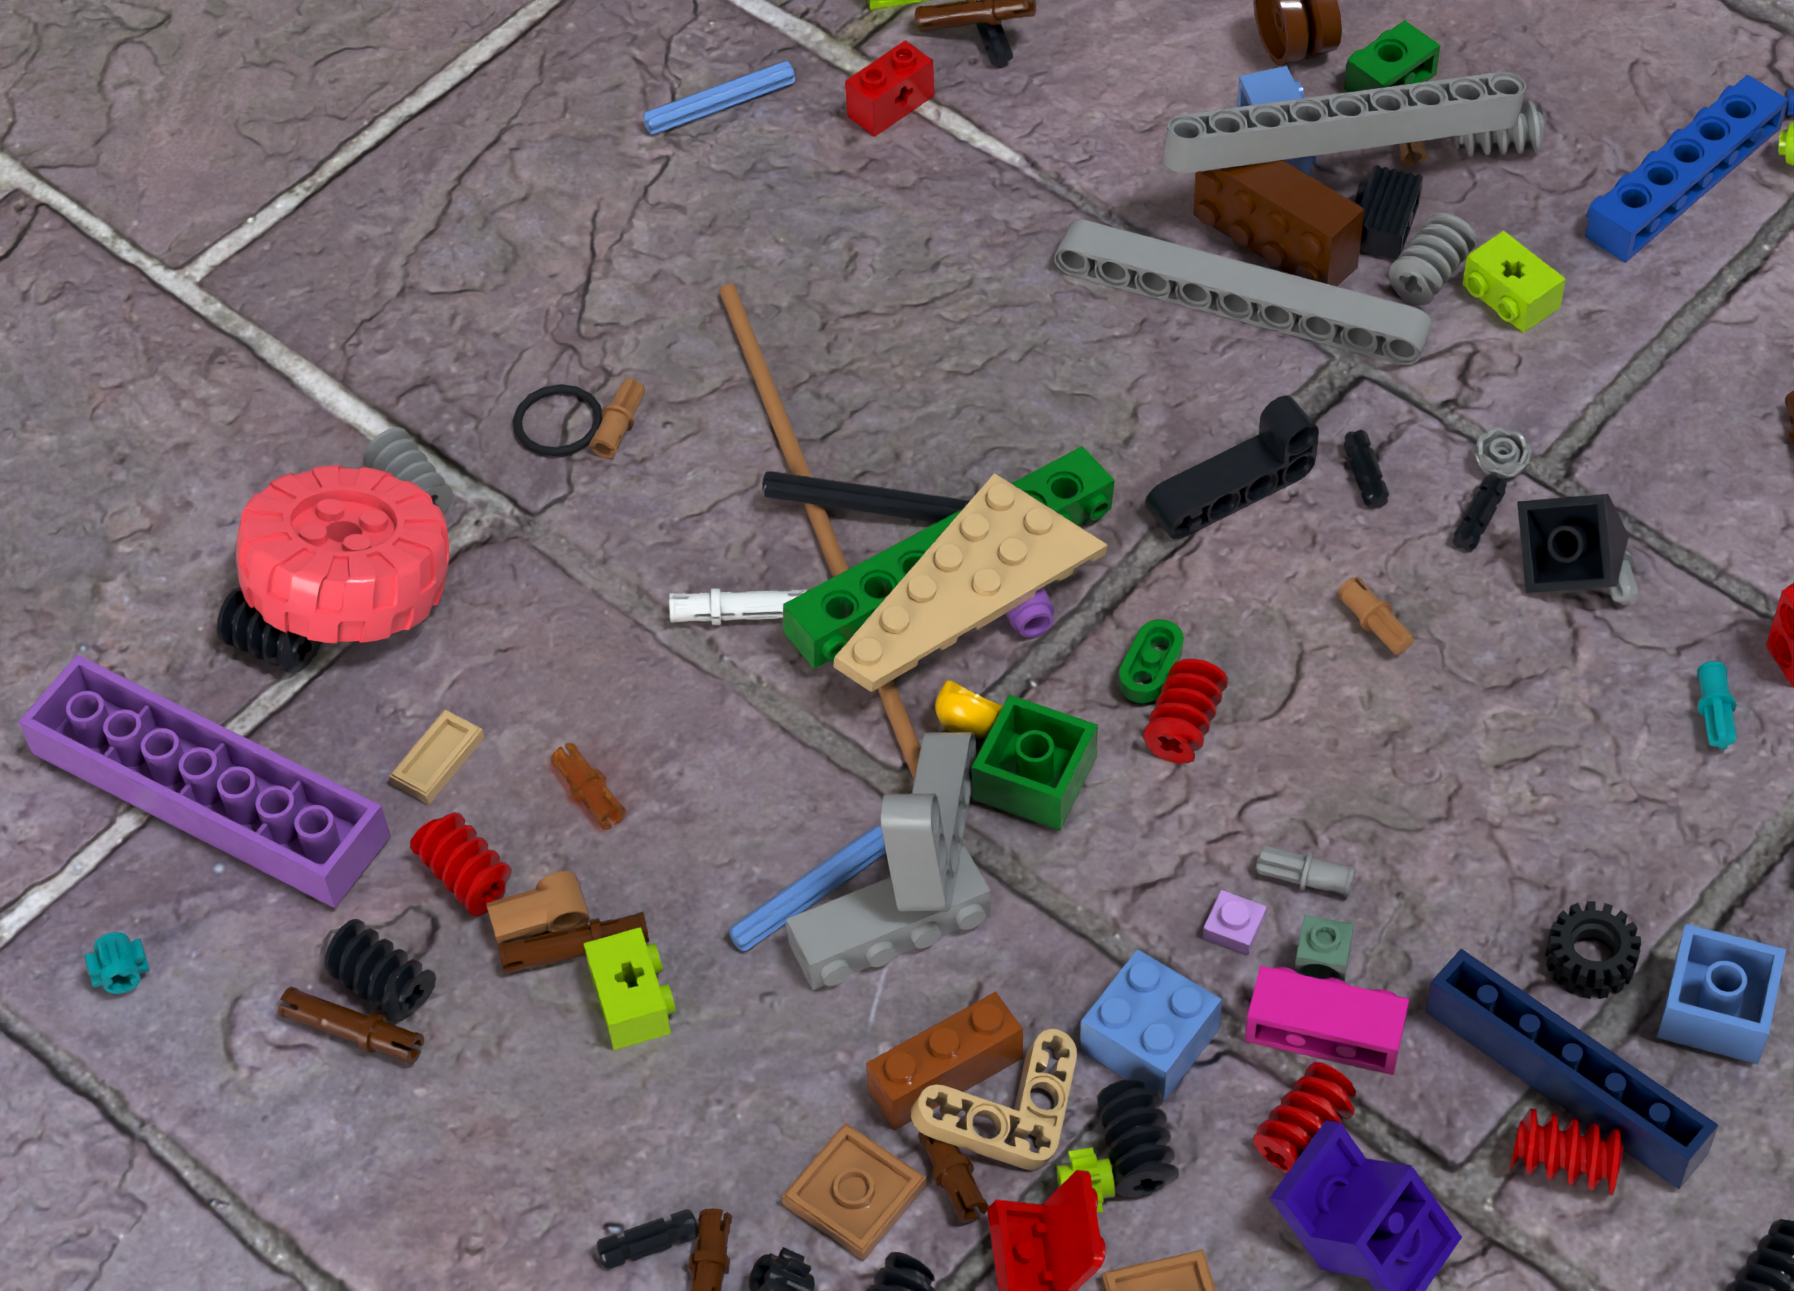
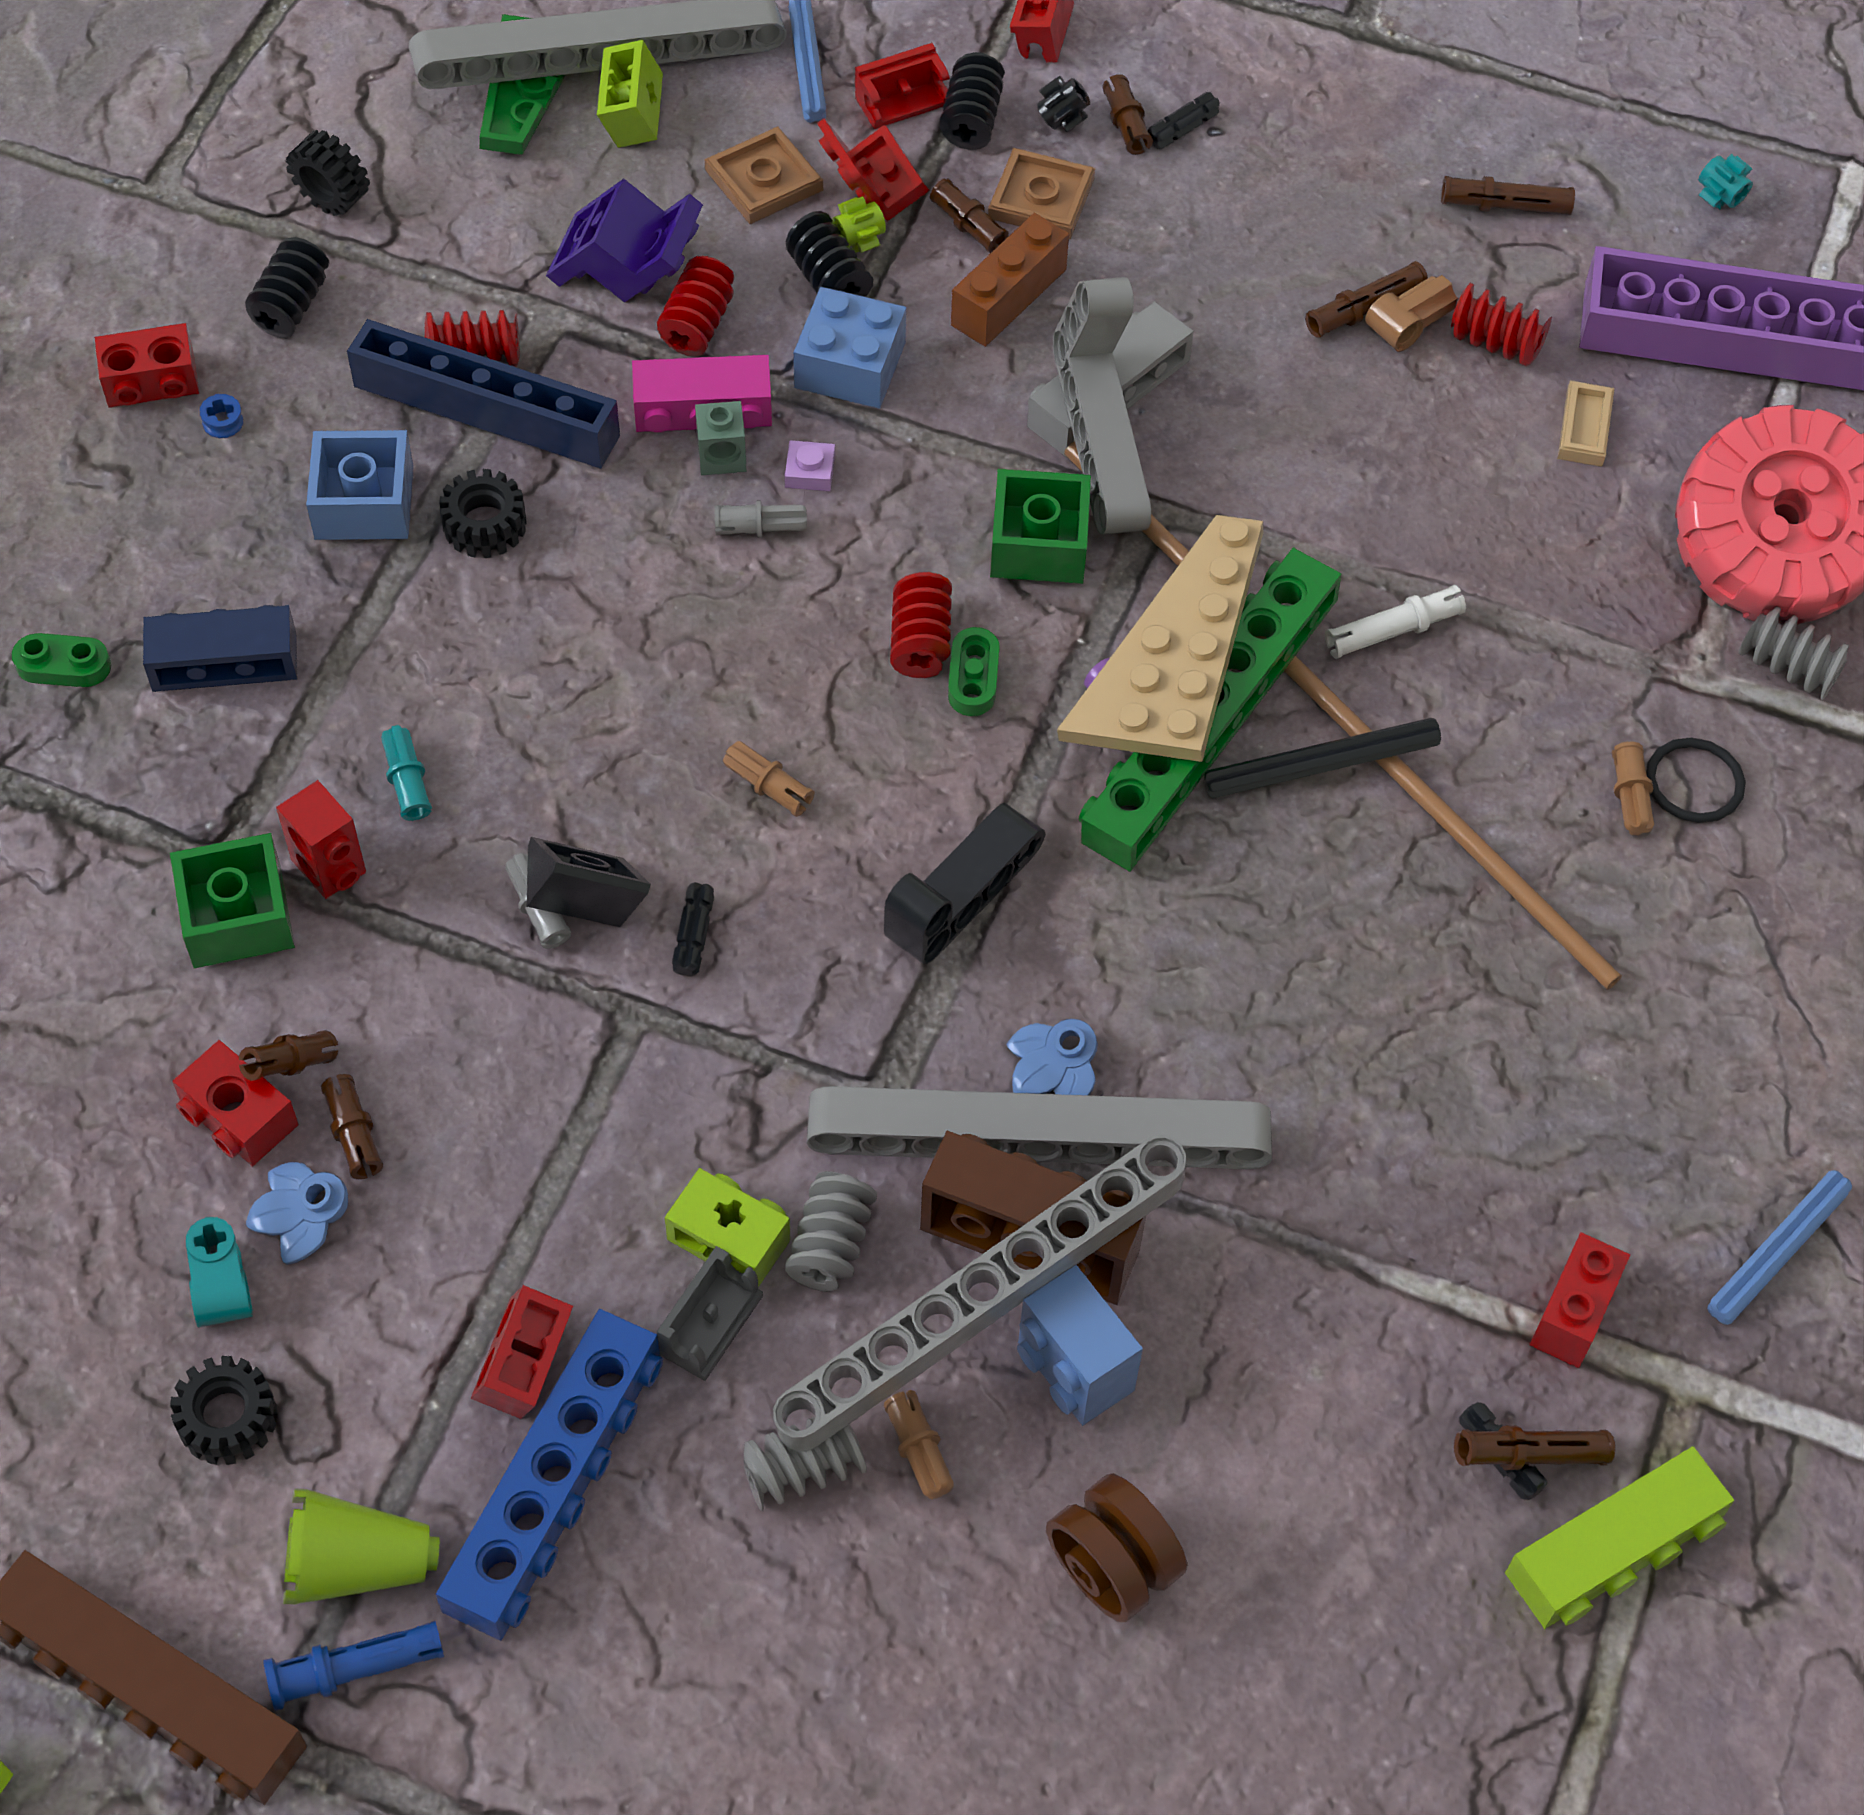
camera: 155 degrees right, 5 degrees up
black piece [324,919,436,1021] -> none
clear orange pin [550,743,627,829] -> none
lime brick [583,927,676,1050] -> none
medium blue axle [729,826,886,951] -> none
tan beam [911,1029,1077,1170] -> none
yellow hair [935,680,1003,740] -> none
green brick [1344,20,1440,92] -> none
black axle [1344,430,1389,509] -> none
black brick [1355,165,1423,260] -> none
light grey plate [1474,428,1531,479] -> none
none -> red brick [470,1285,573,1419]
none -> dark grey hinge [657,1246,763,1381]
none -> medium blue plate [1006,1019,1098,1096]

